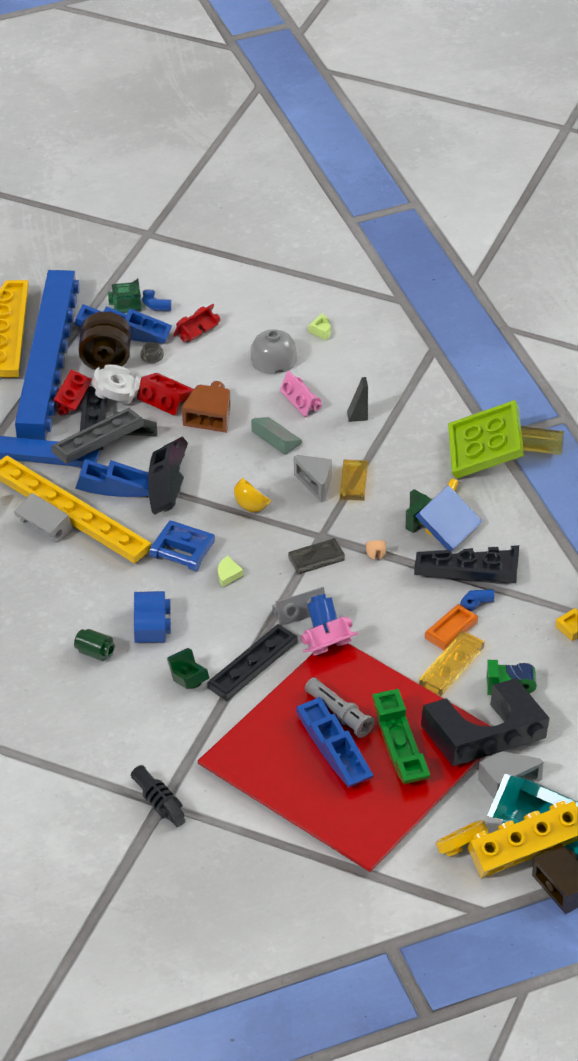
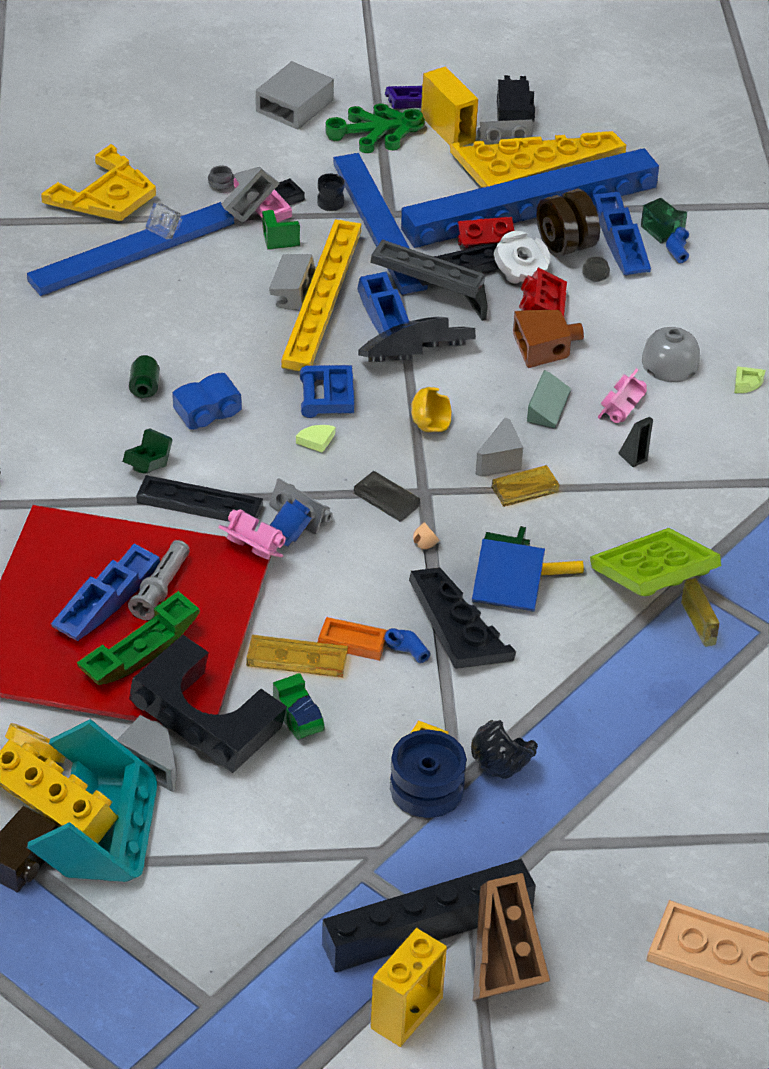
camera: 60 degrees right, 0 degrees up
red hinge [173,304,221,342] -> none

